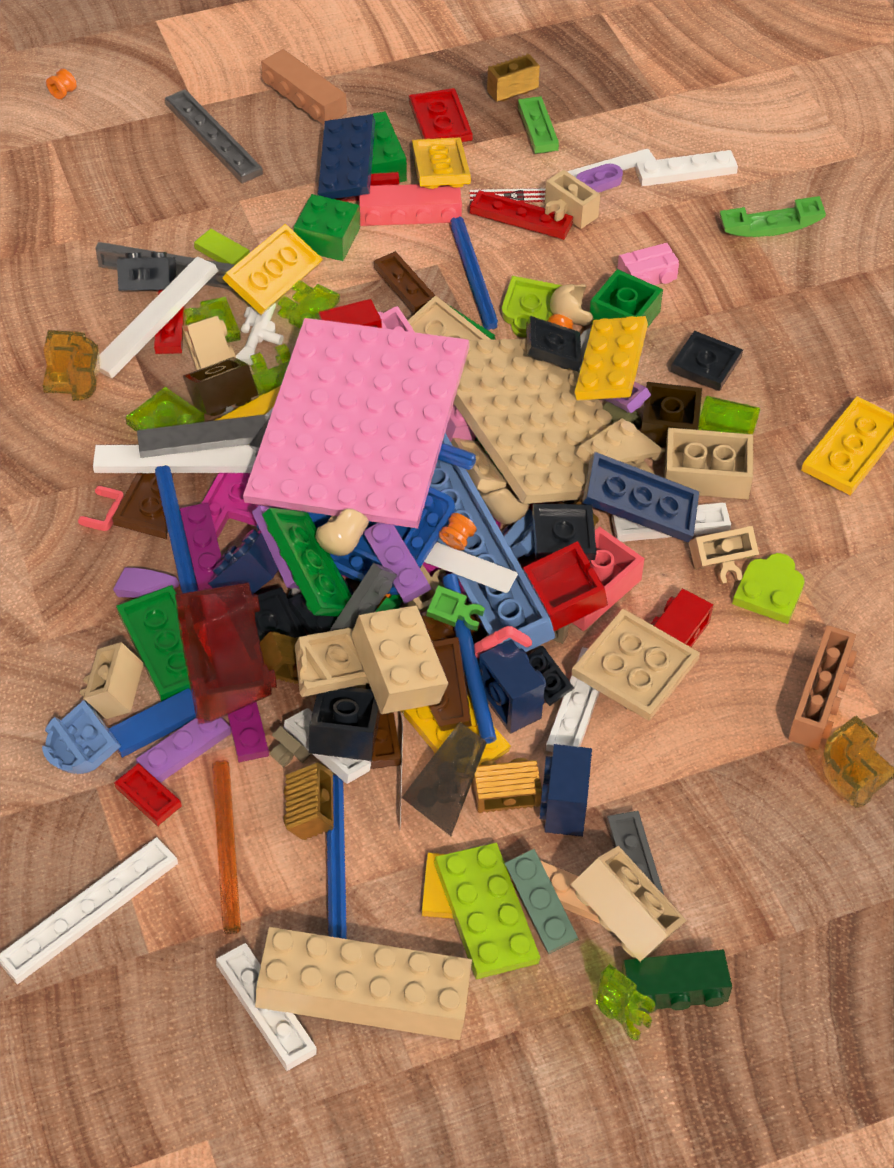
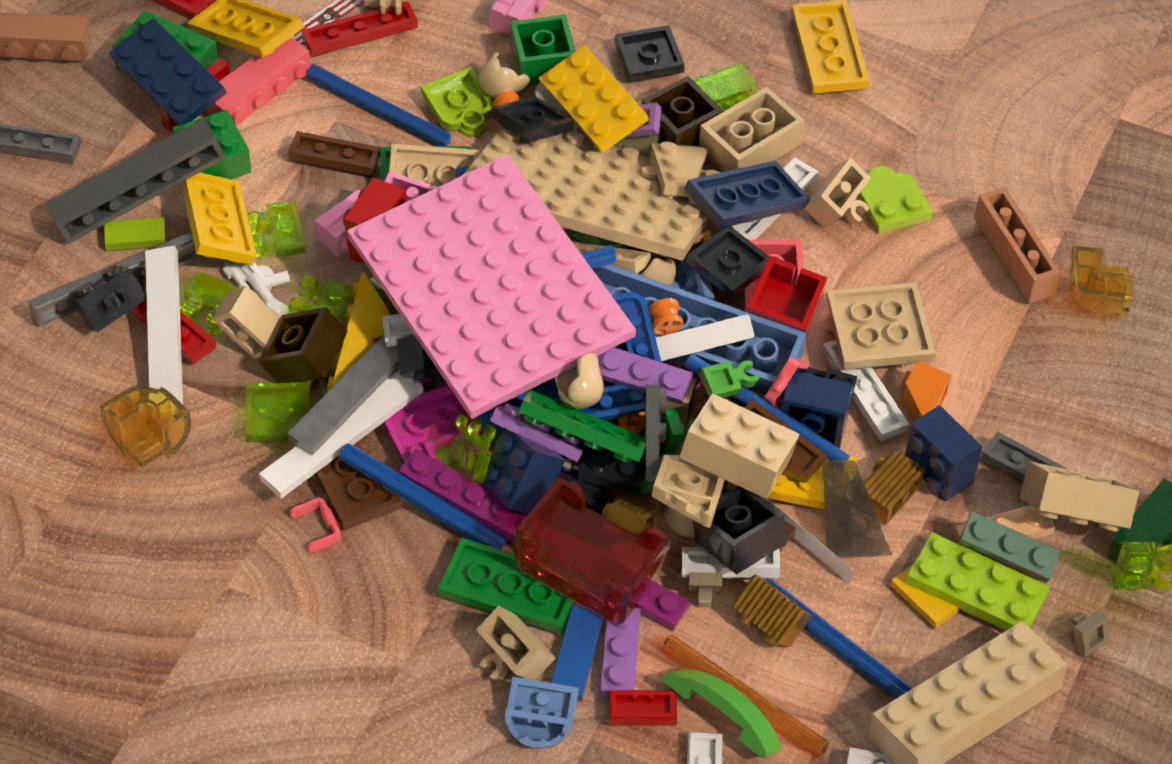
camera: 45 degrees left, 0 degrees up
medium lavender slope [113,567,180,598] -> none
red brick [651,588,714,647] -> none
none -> dark grey brick [46,118,226,244]
none -> clear neon green plate [448,415,495,483]
none -> bright green slope [660,668,782,759]
none -> orange slope [900,361,952,422]
none -> dark tan tile [1070,610,1109,657]

